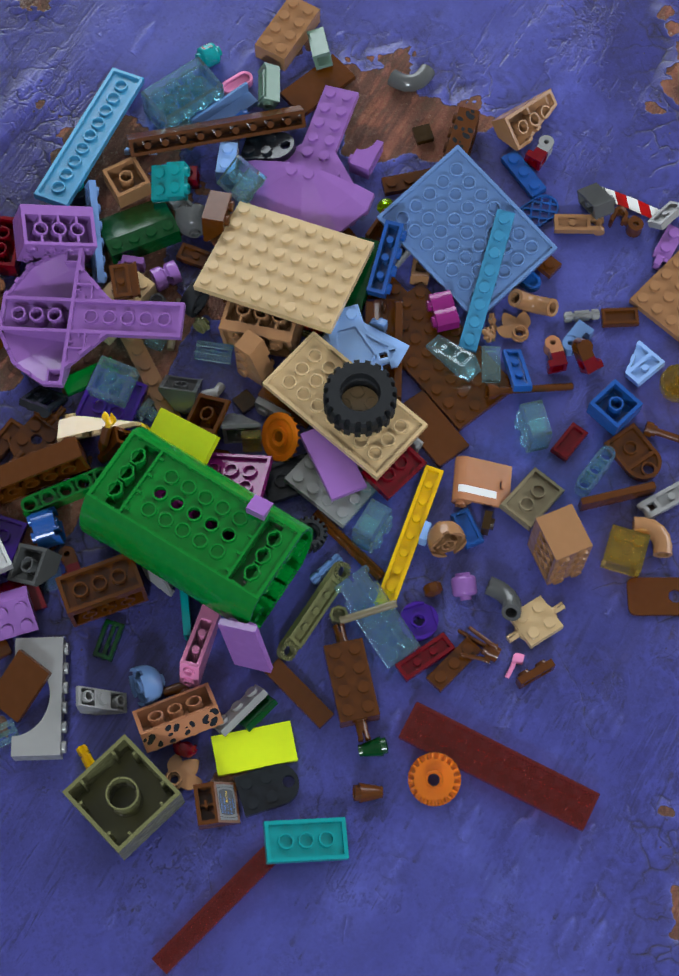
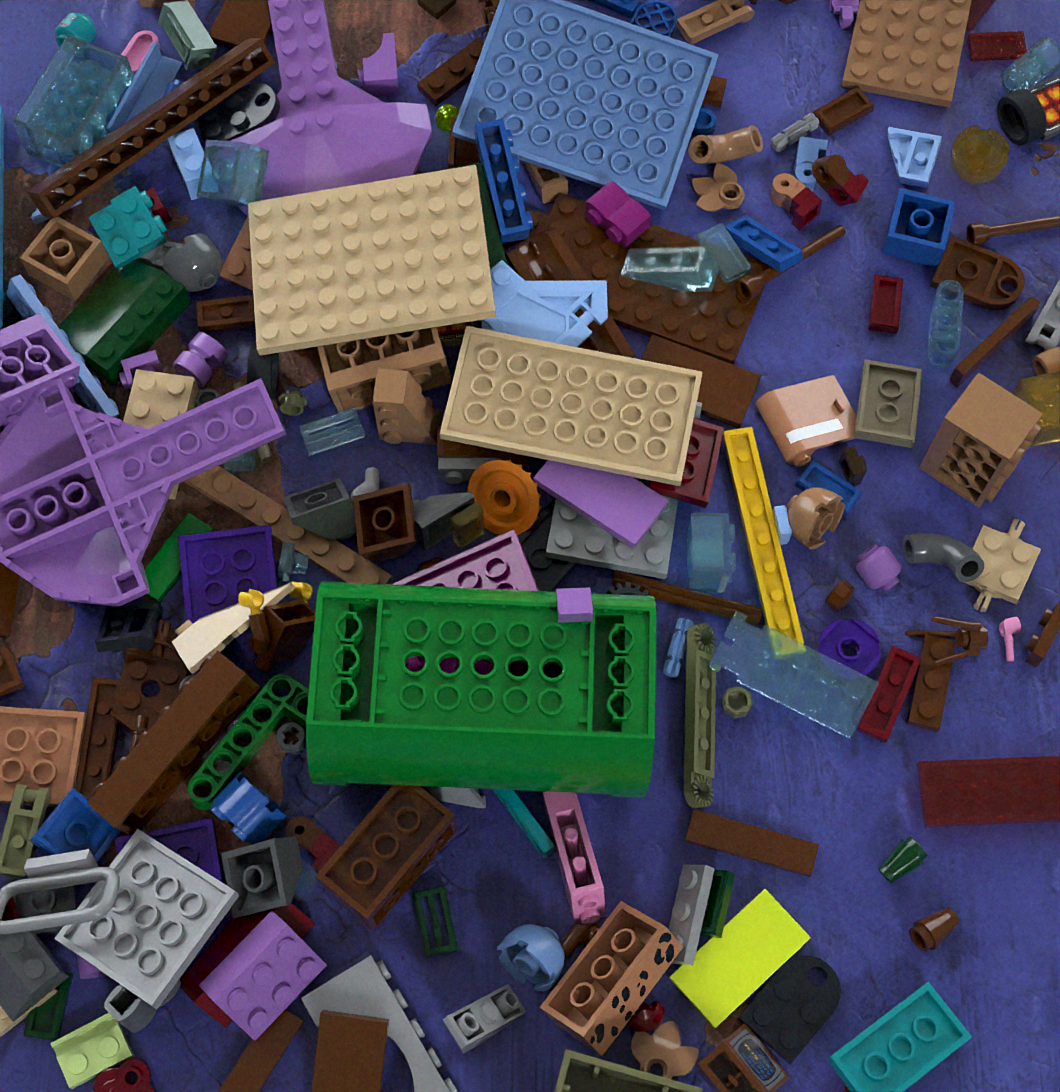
camera: 30 degrees left, 0 degrees up
clear light blue brick [86,355,140,409] -> none
reddish brown plate [109,261,141,300] -> none
neon yellow tile [150,407,220,465] -> none
slope [201,190,235,242] -> none
medium lavender tile [218,618,273,673] -> none
dark brown tile [232,389,256,415] -> none
black tyre [323,360,397,437] -> none
reddish brown brick [323,624,380,742] -> none
dark tan bar [339,600,398,624] -> none
medium blue tile [368,318,388,333] -> none
orange gear [408,752,461,806] -> none
dark azure plate [458,209,515,353] -> none
medium nougat animal [482,313,497,343] -> none
clear light blue brick [514,399,553,453] -> none

